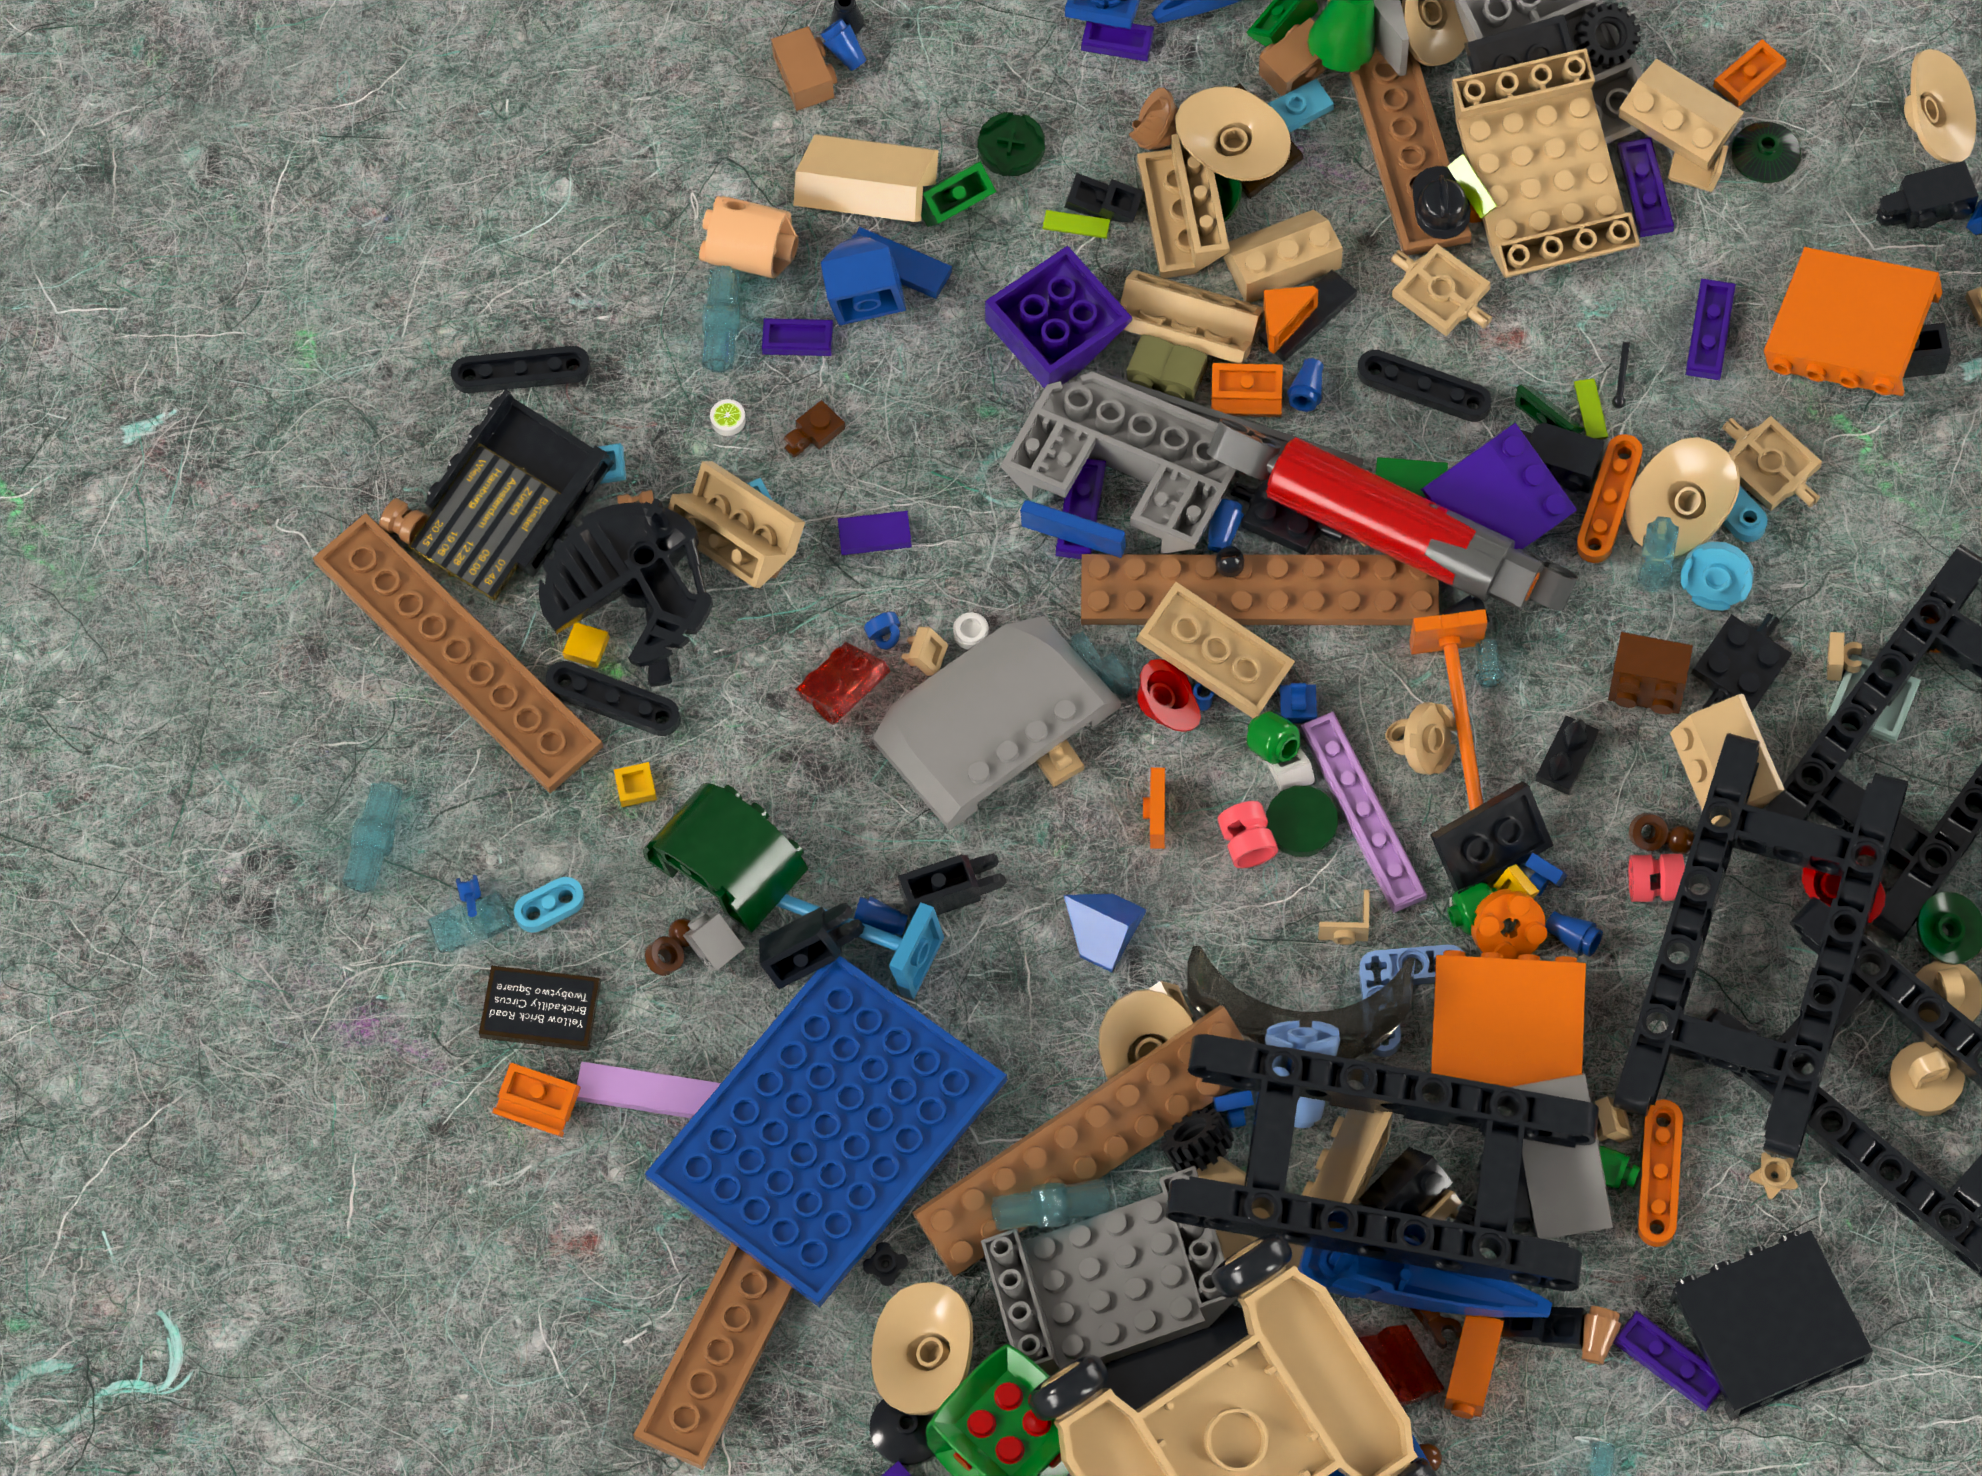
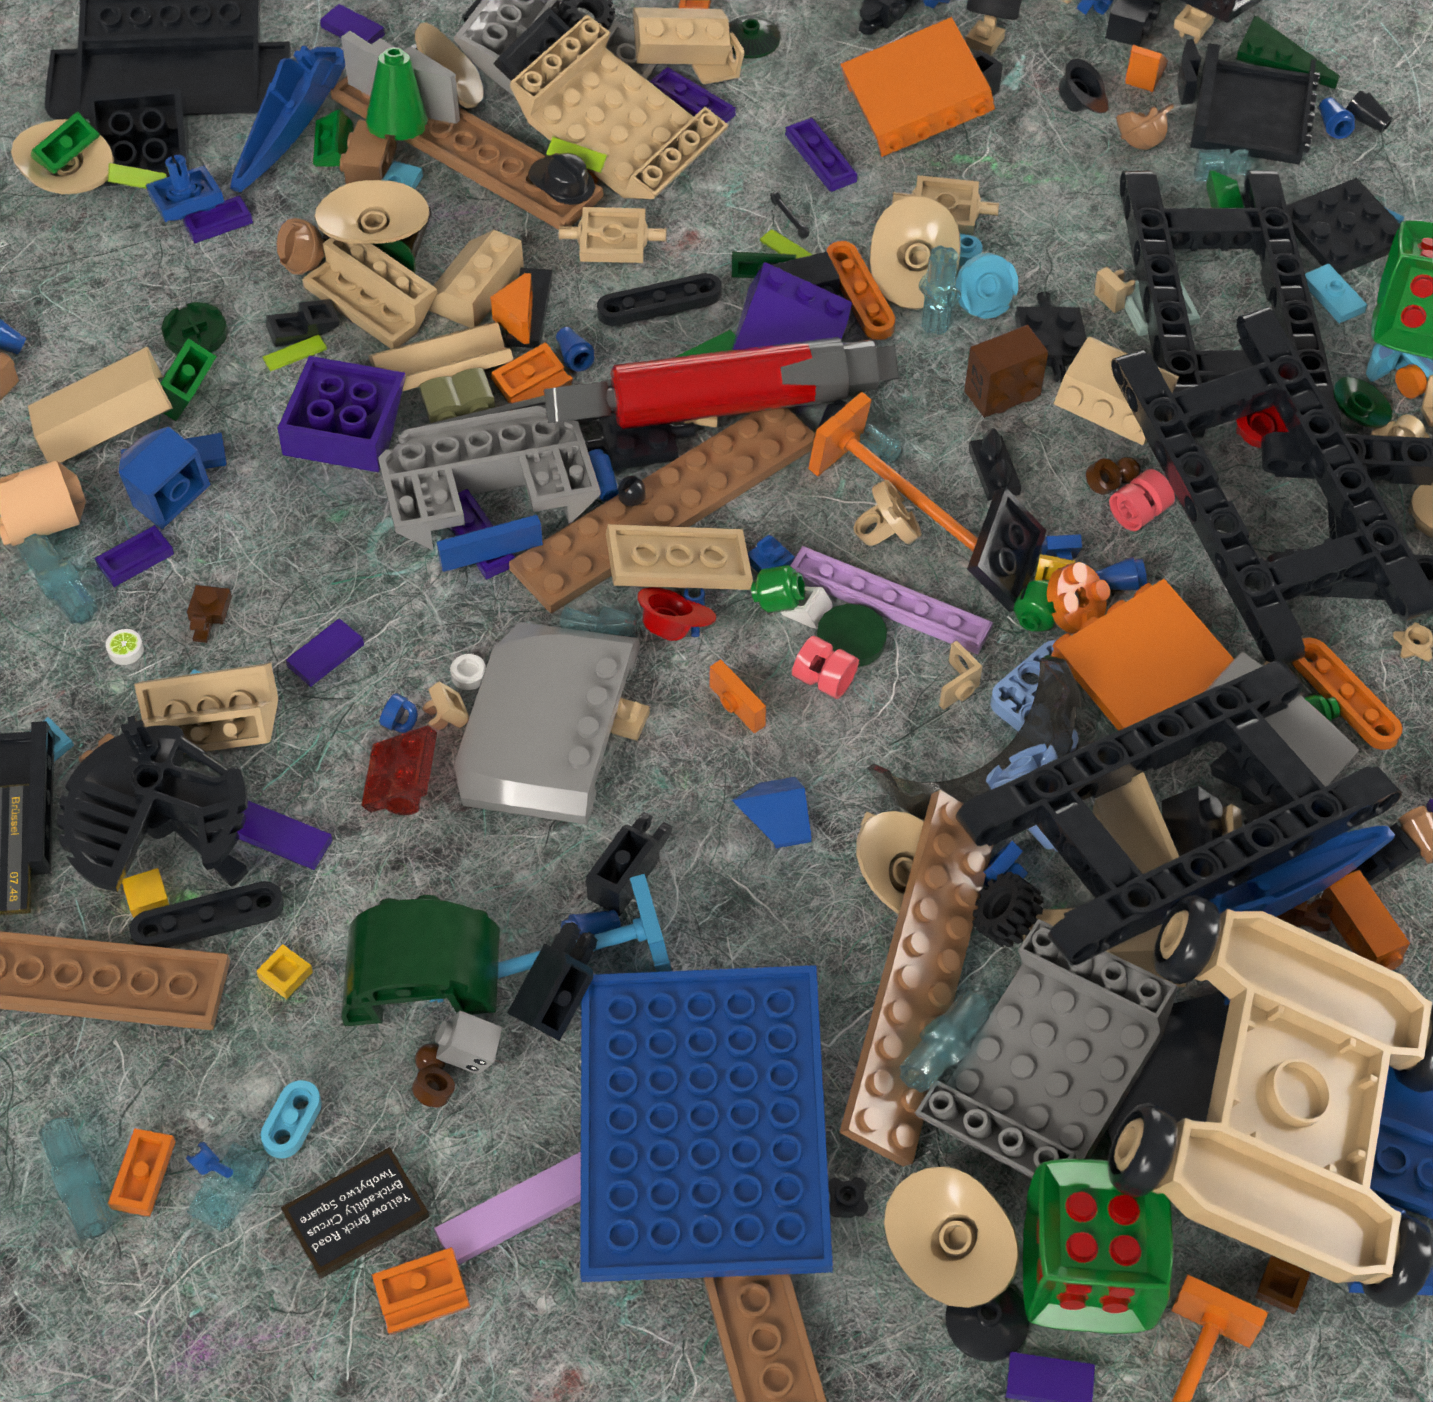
camera: 45 degrees left, 10 degrees down
none -> orange plate [108,1128,176,1217]
none -> dark purple tile [237,801,333,870]

